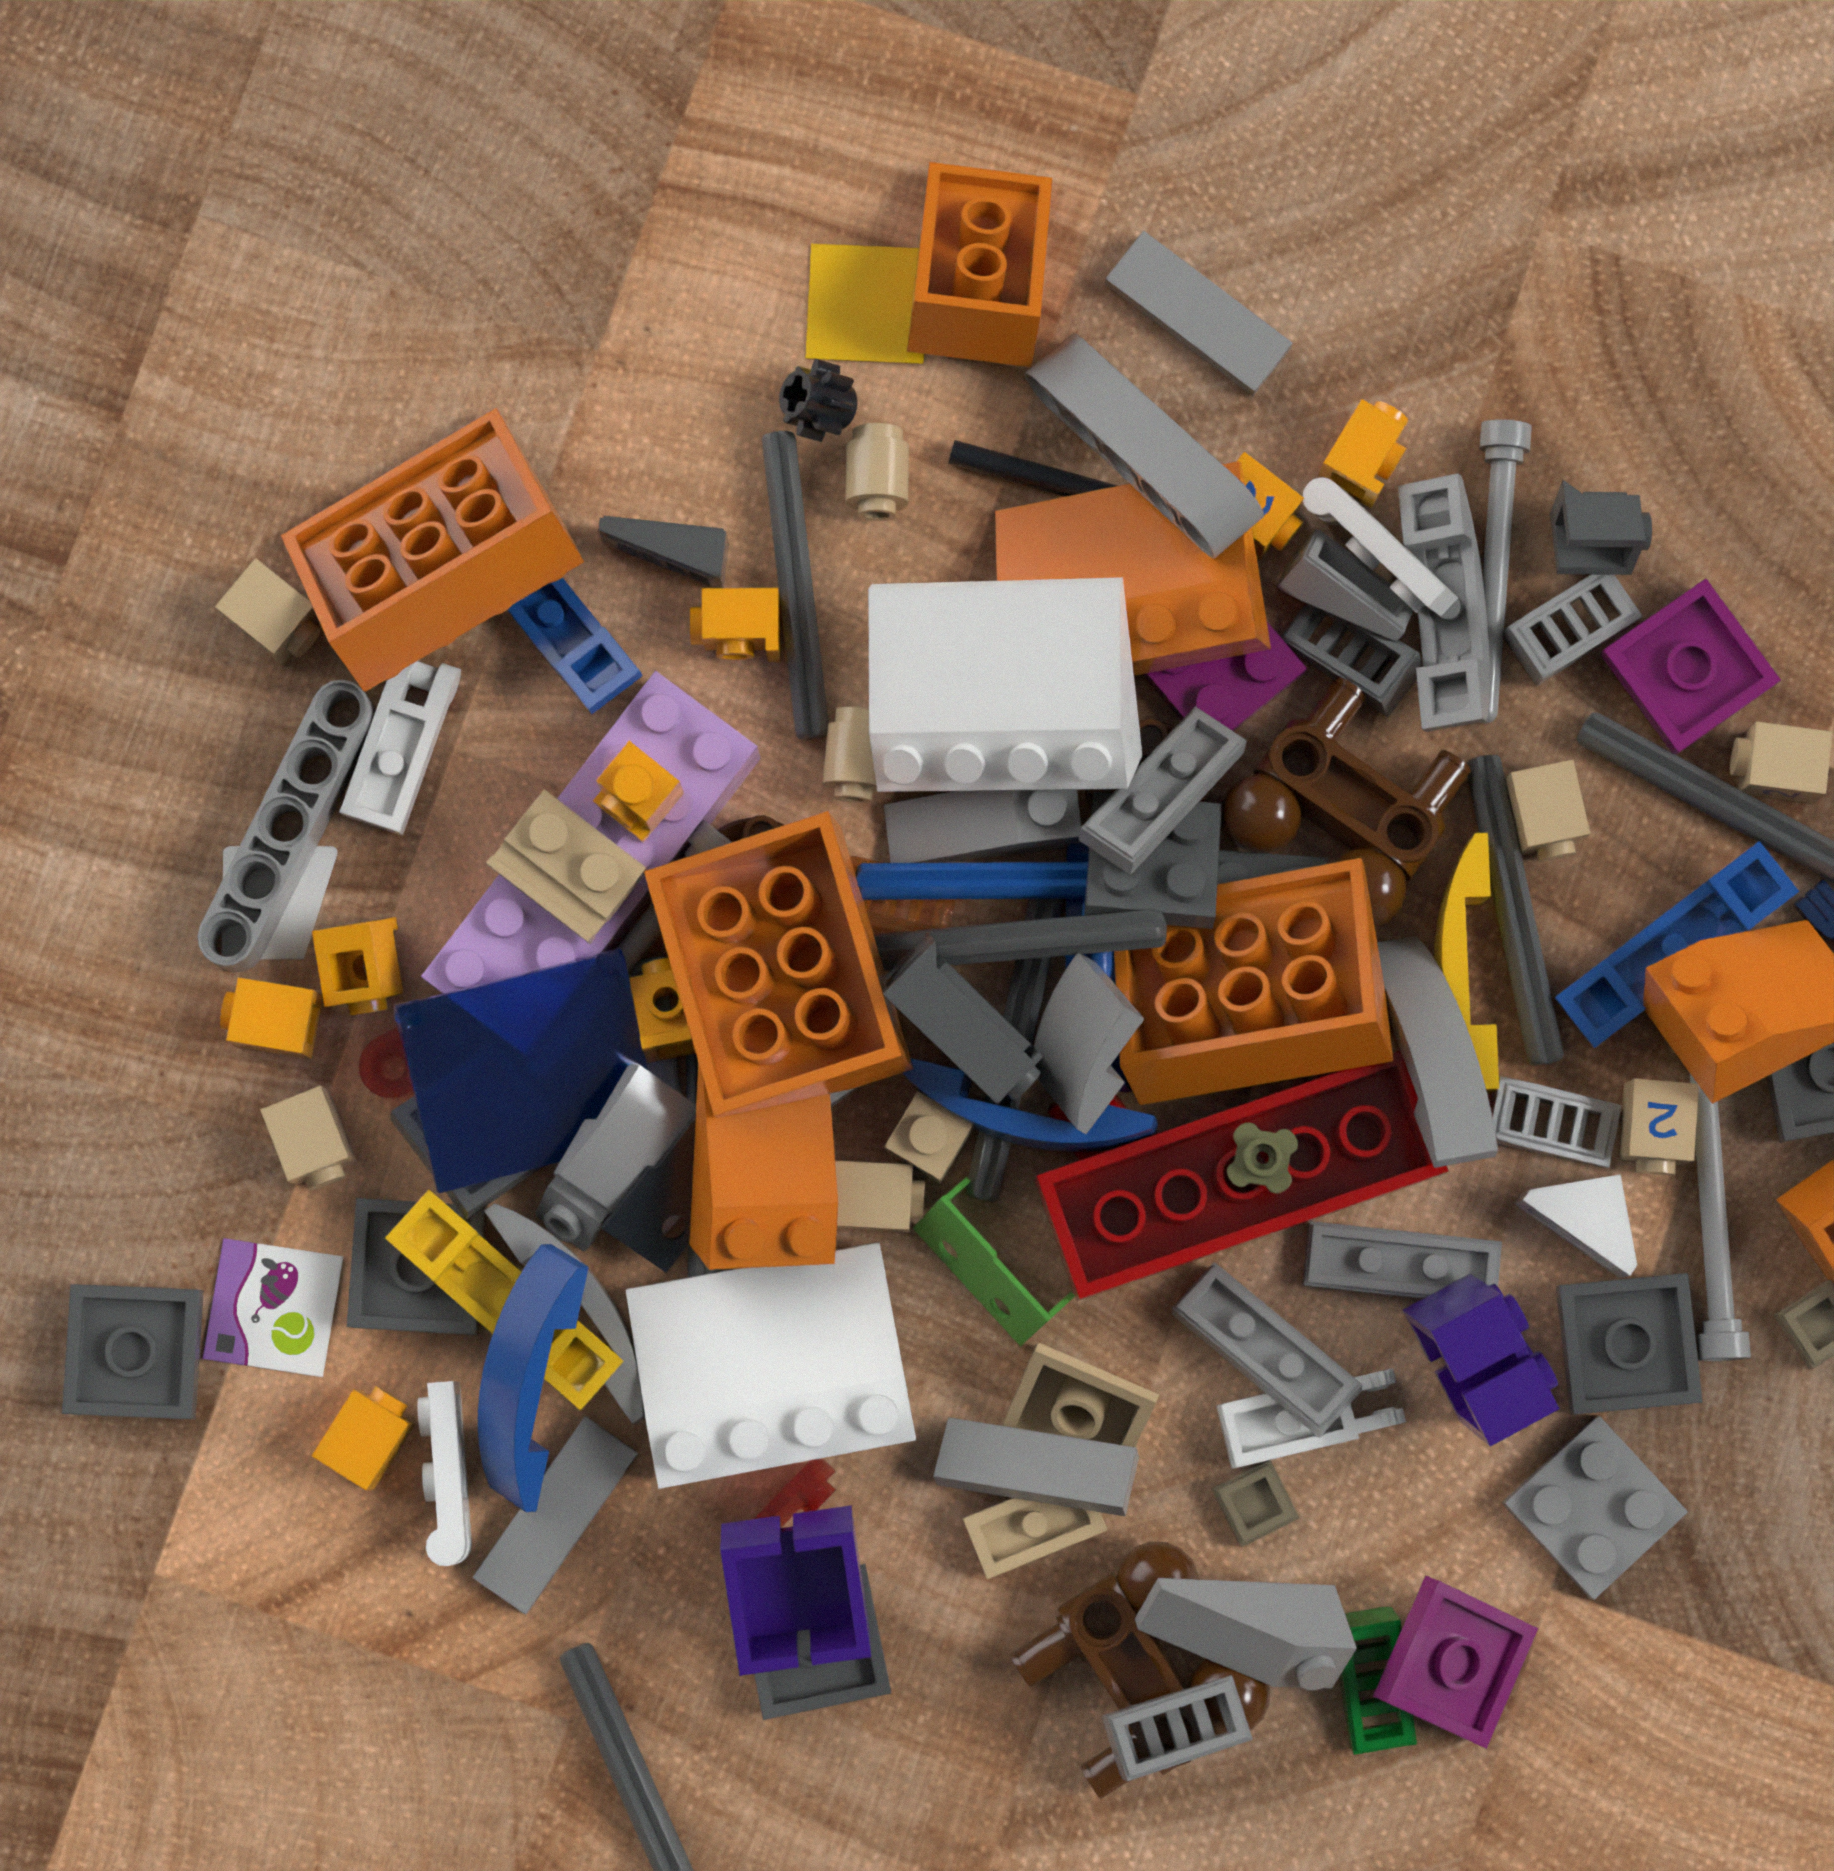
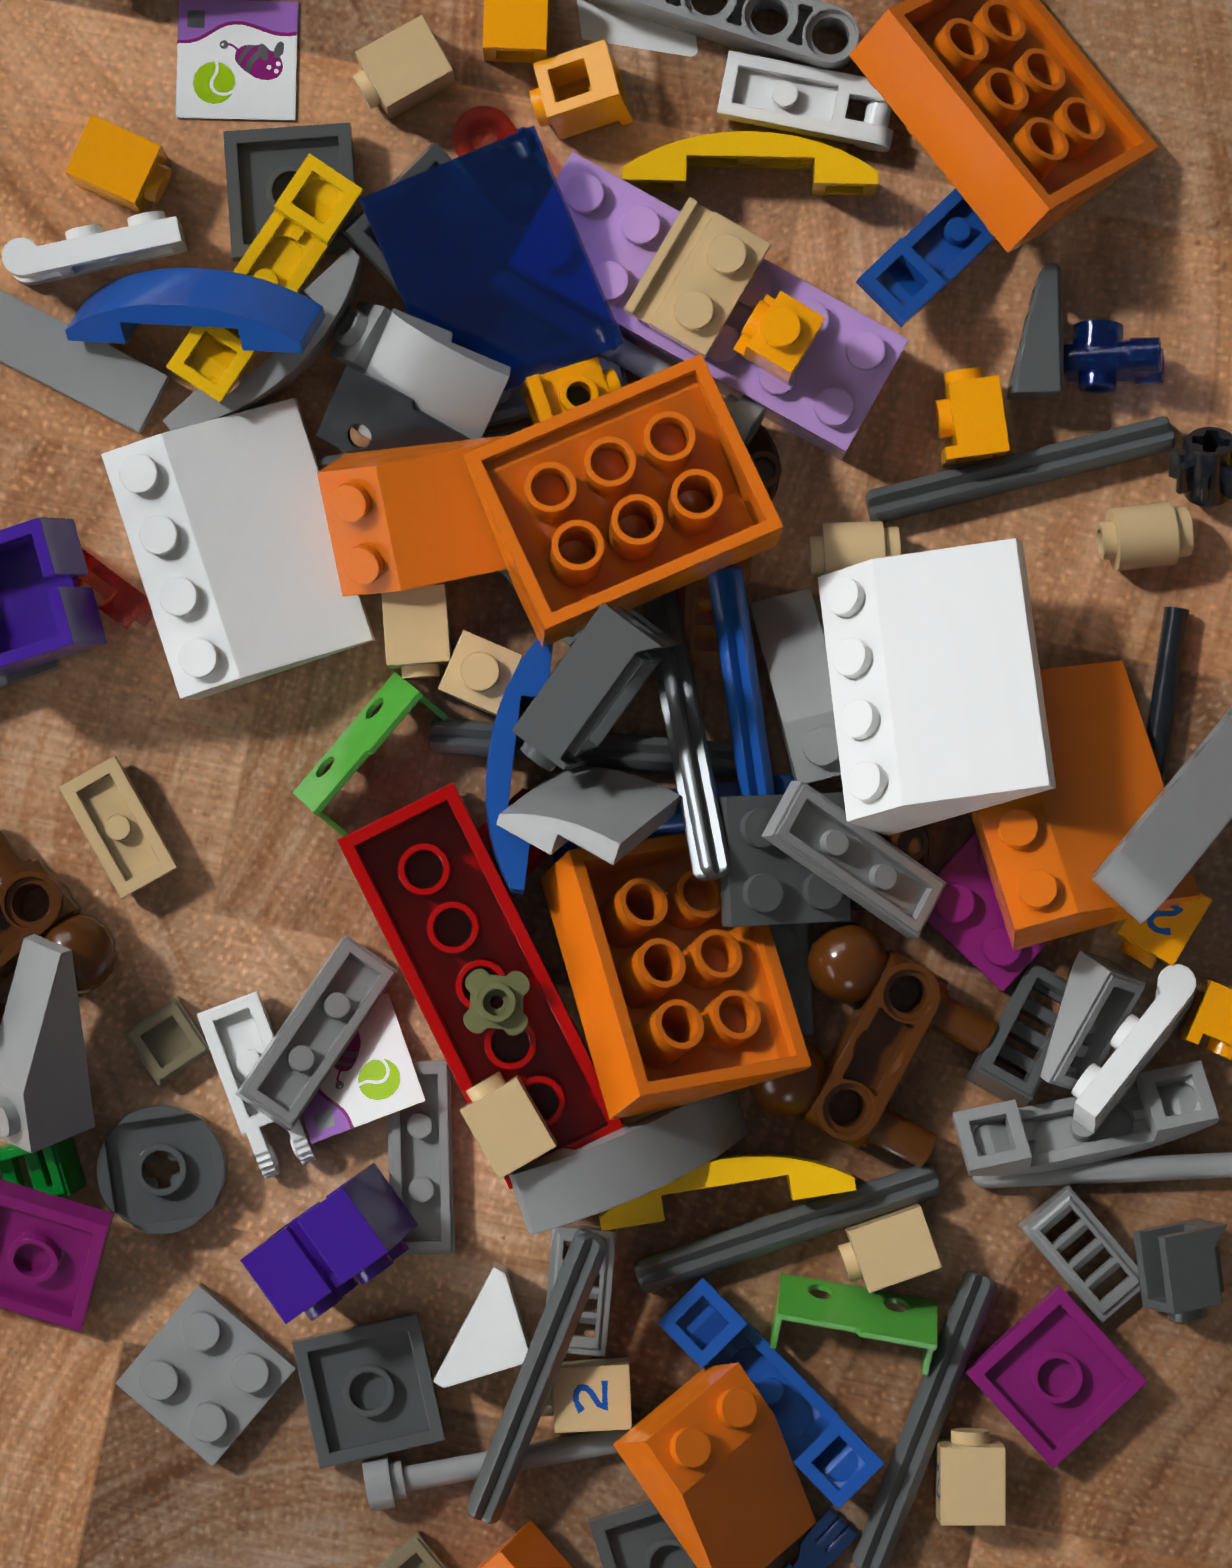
camera: 80 degrees right, 5 degrees up
light grey tile [933,1417,1139,1517] -> none
tan slope [1002,1342,1159,1447] -> none
none -> dark grey plate [97,1104,227,1234]
none -> white sticker [302,993,426,1144]
none -> tan brick [460,1071,557,1179]
none -> dark grey axle [467,1229,608,1524]
none -> yellow slope [622,131,879,196]
none -> bright green piece [770,1273,937,1376]
none -> clear blue plate [1063,320,1165,393]

